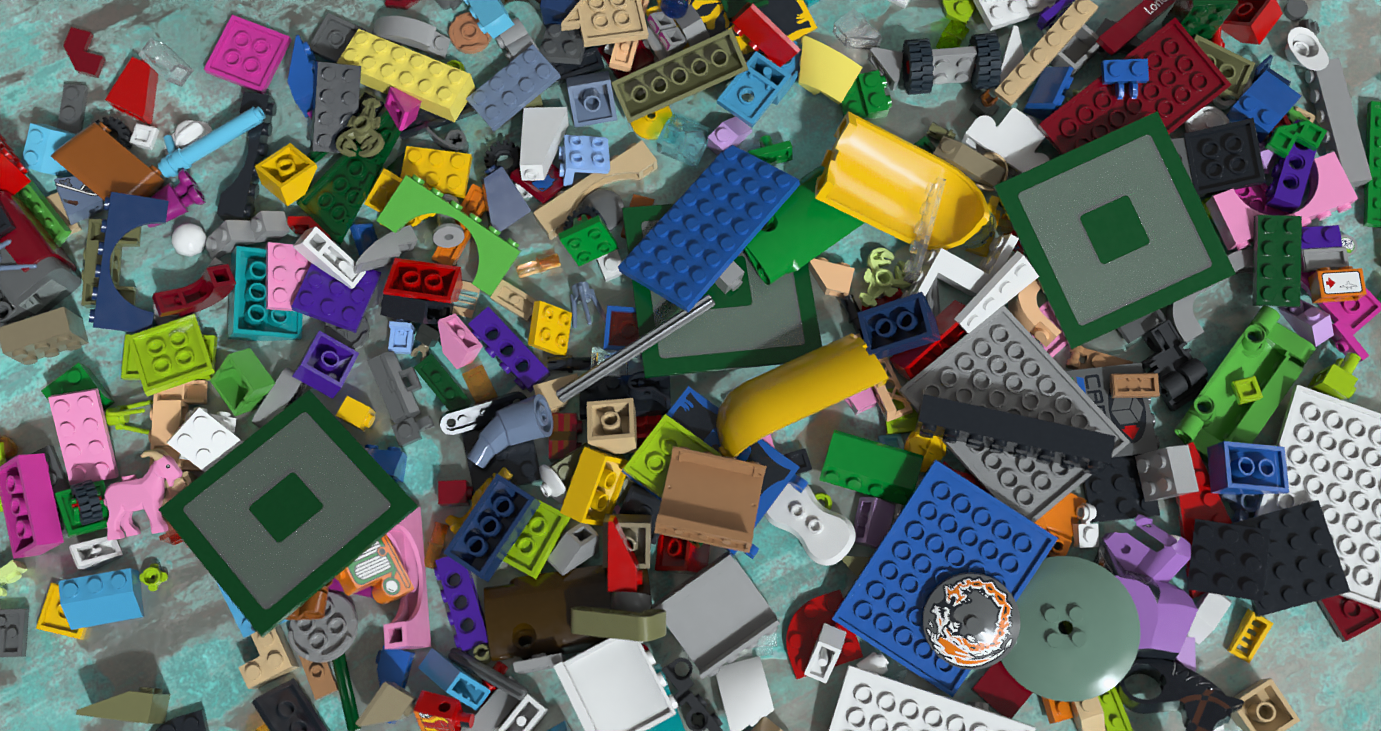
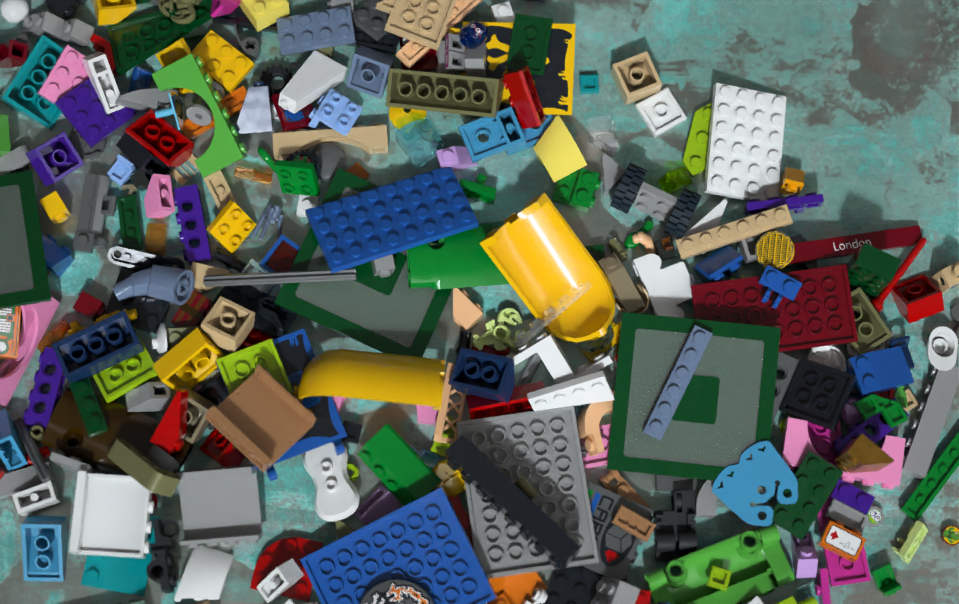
camera: 25 degrees right, 0 degrees up
none -> dark green plate [69,378,108,438]
none -> shield [155,91,185,130]
none -> green piece [257,146,277,174]
none -> olive pin [514,476,540,500]
none -> green piece [624,220,654,249]
none -> light nougat arm [632,231,656,254]
none -> sand blue plate [643,325,713,441]
none -> dark azure piece [712,441,798,527]
none -> tile [755,231,795,270]
none -> pearl gold slope [835,433,894,473]

